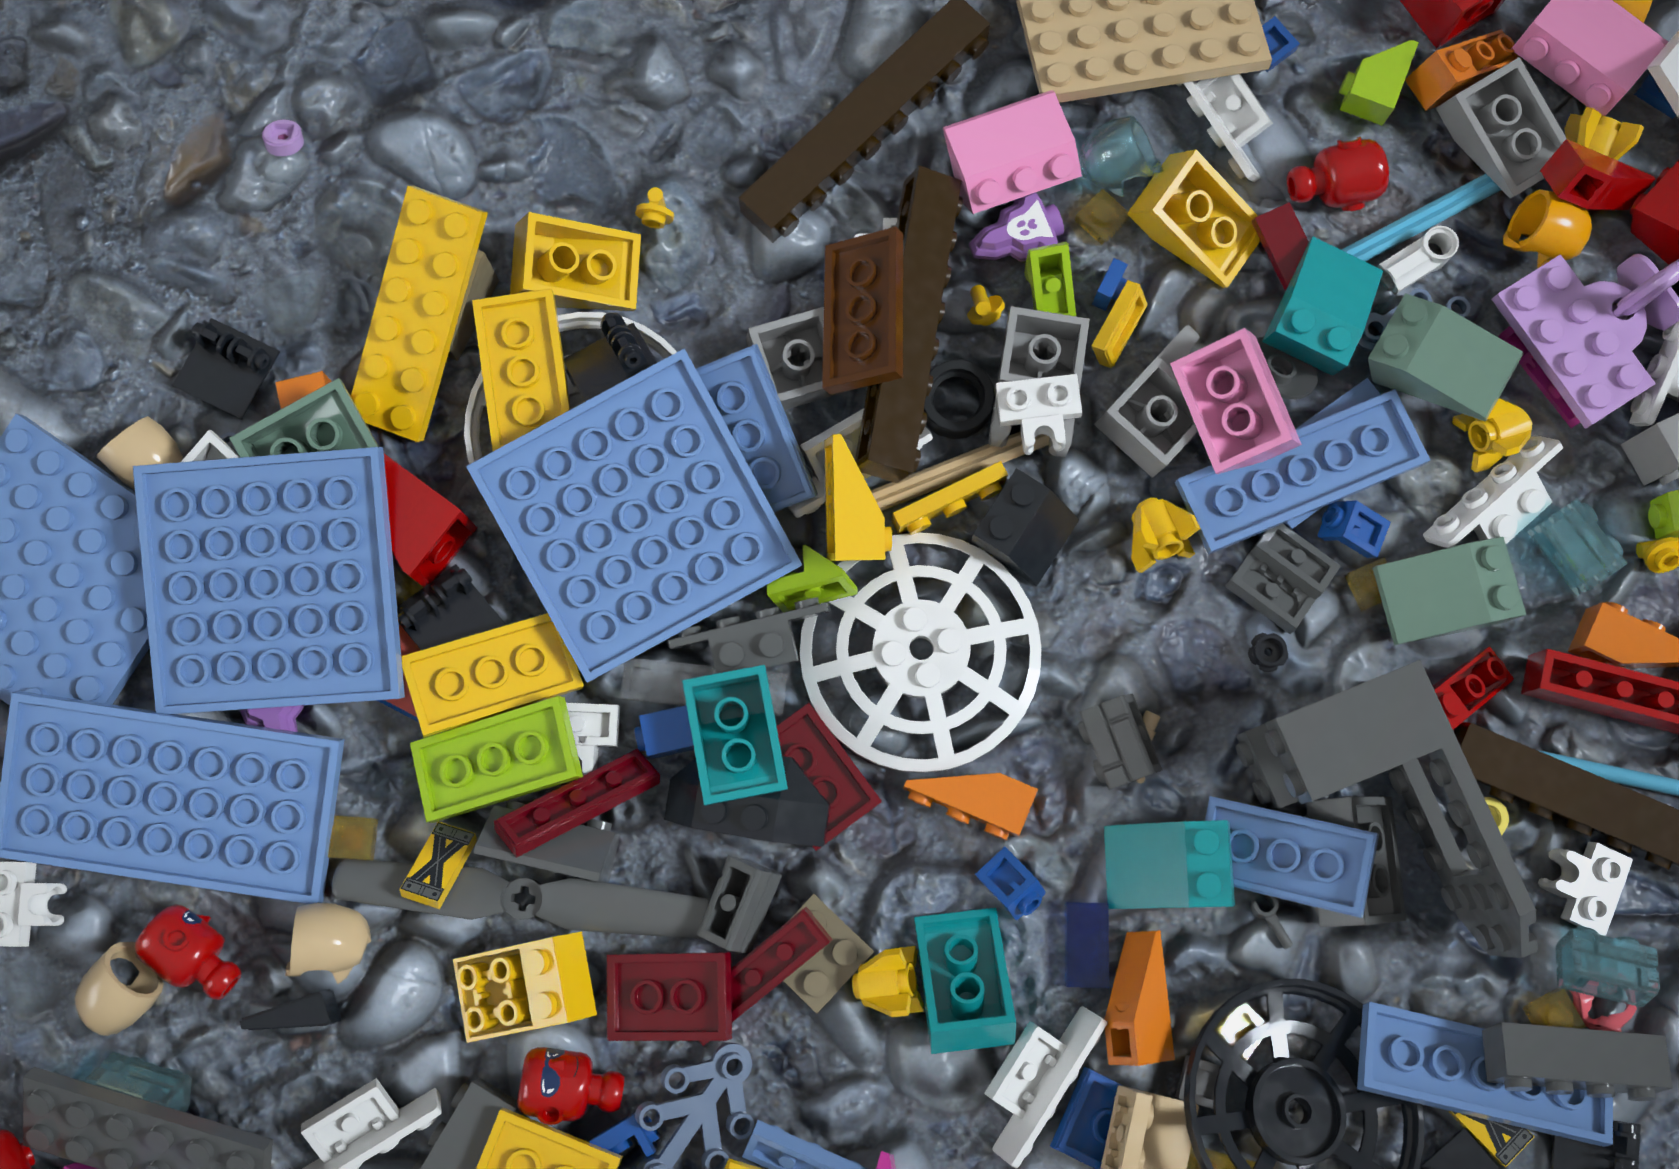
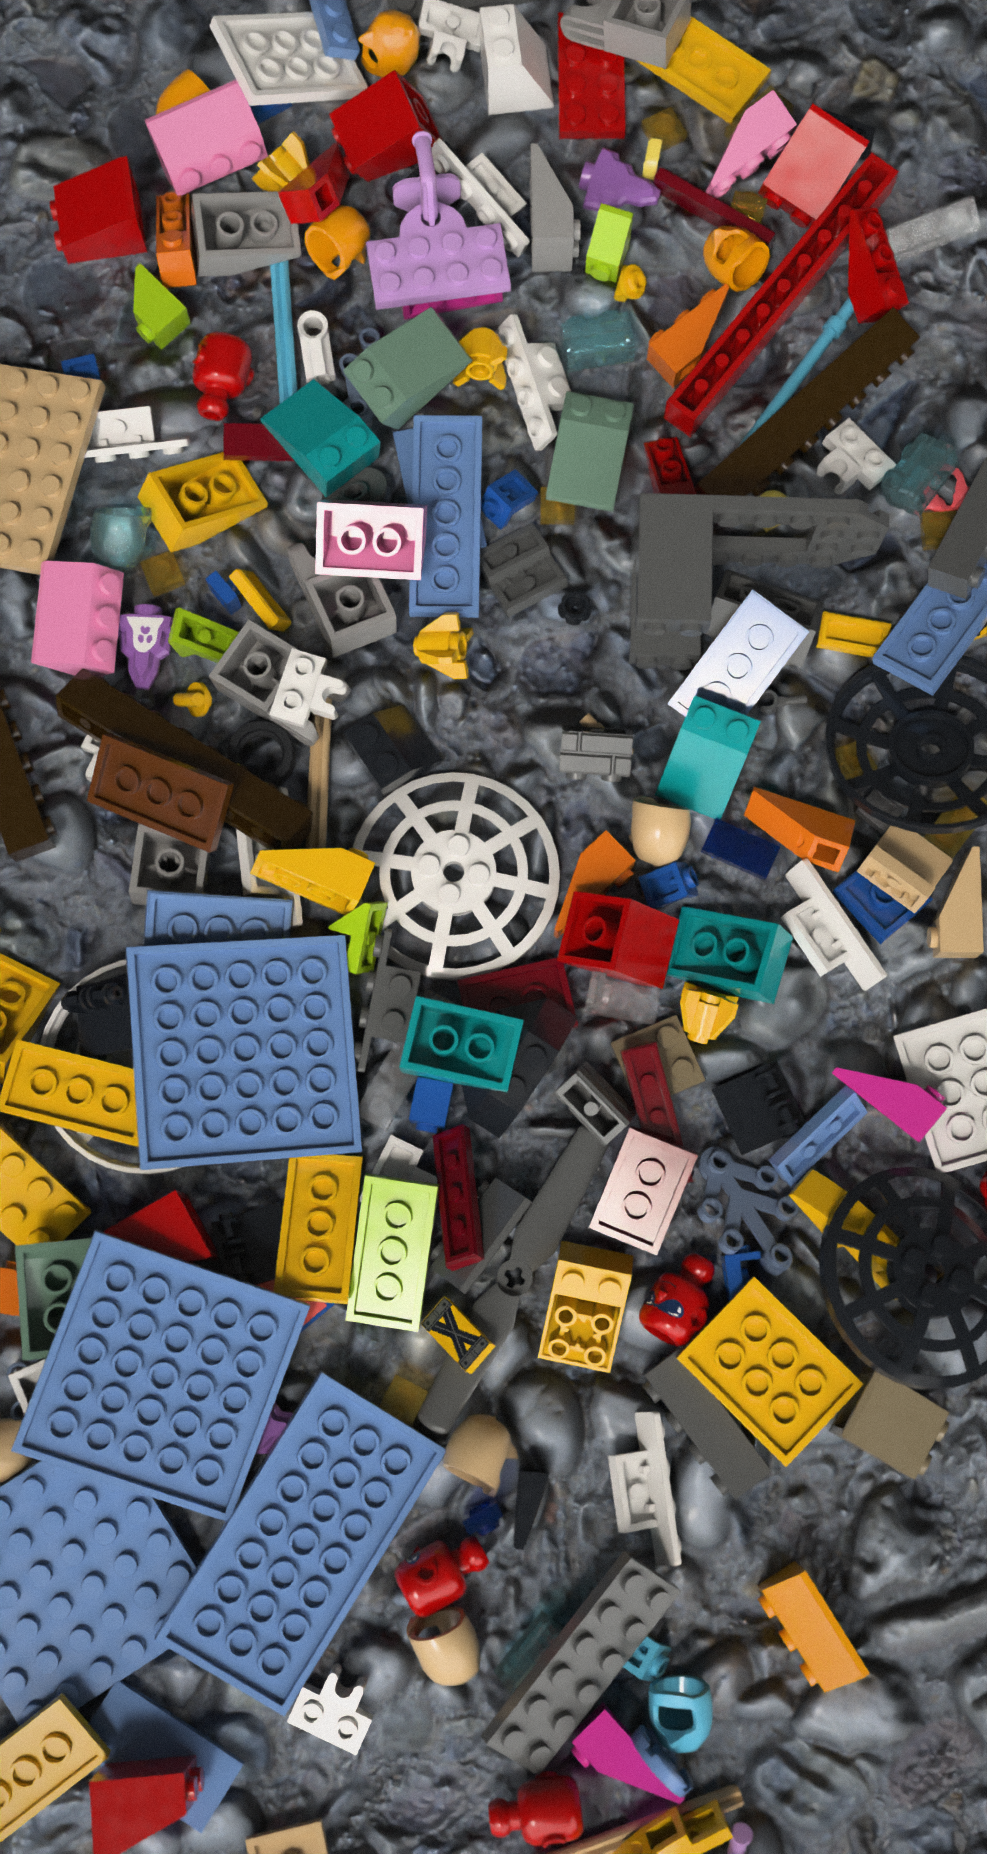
camera: 65 degrees left, 0 degrees up
yellow plate [892,461,1008,535] -> none
none -> clear blue plate [462,1496,503,1537]
none -> red slope [557,891,679,989]
none -> clear bracket [584,971,660,1025]
none -> tan piece [628,795,691,867]
none -> black hinge [711,1061,806,1156]
none -> yellow tile [816,611,891,658]

